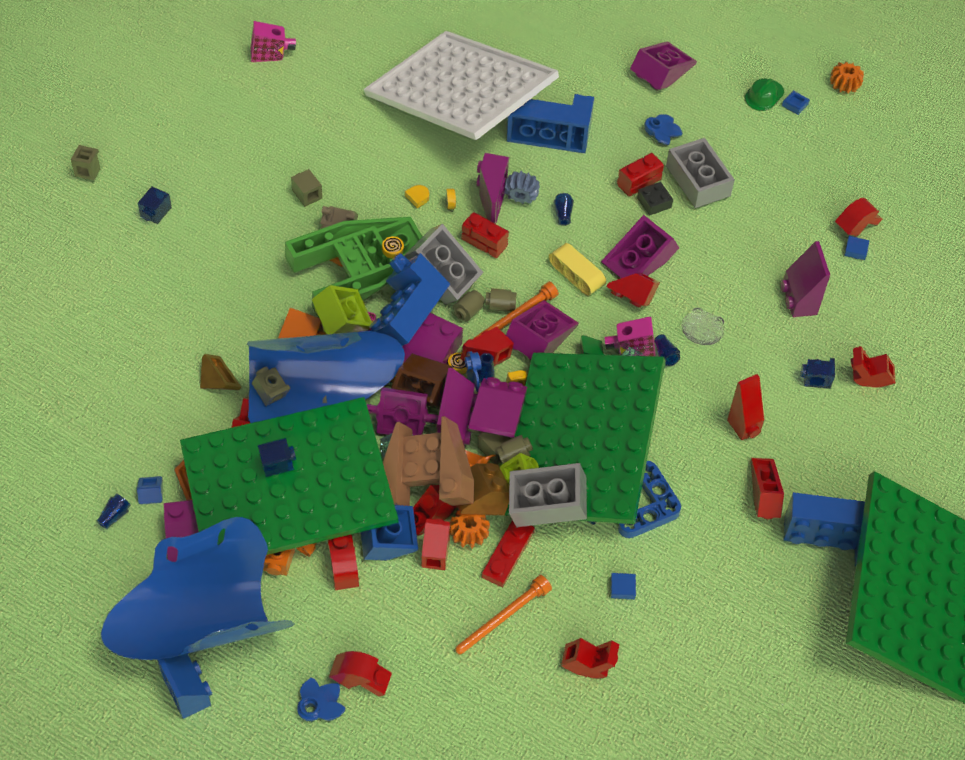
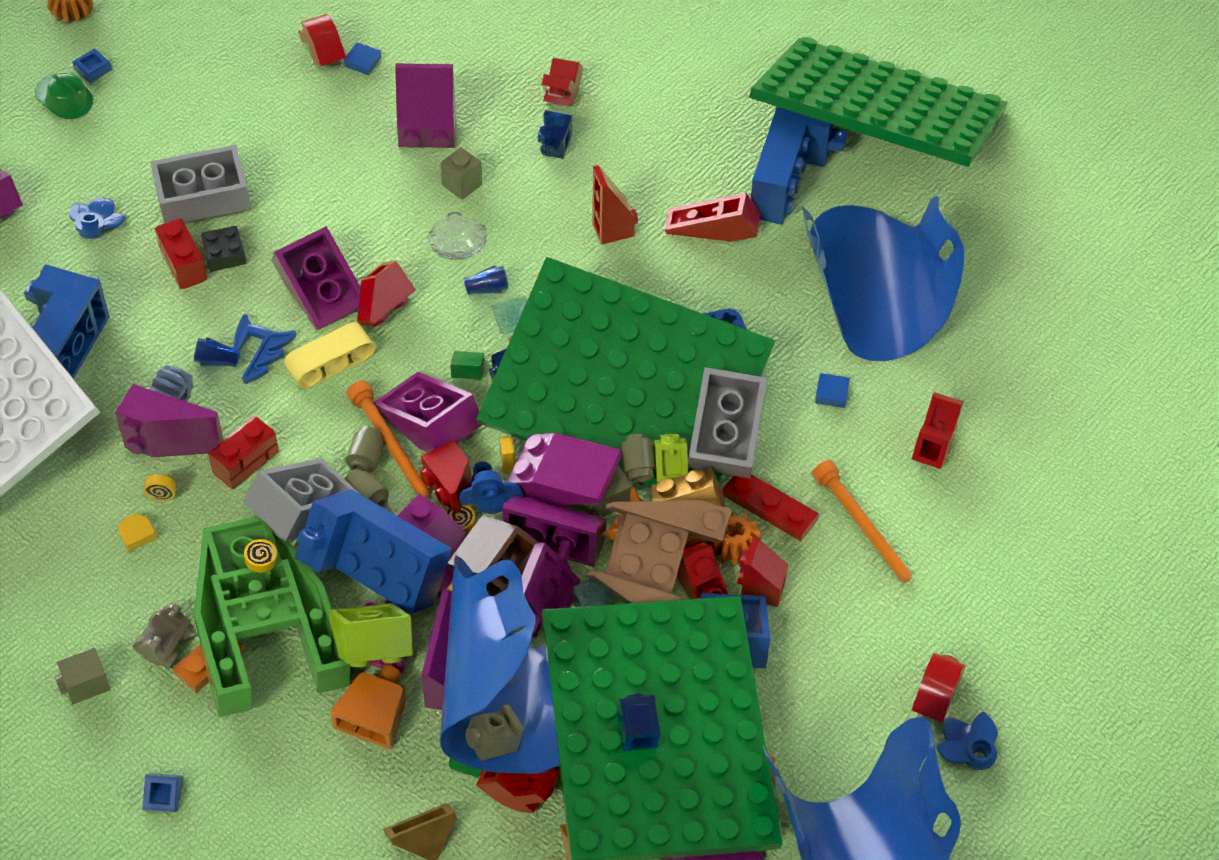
camera: 80 degrees left, 0 degrees up
red brick [328,534,359,591] -> none
dark pink torso [604,317,656,356] -> none
none -> blue slope [142,773,183,812]
none -> blue piece [233,314,297,384]
none -> olive brick [440,147,482,200]
none -> blue piece [802,196,964,361]

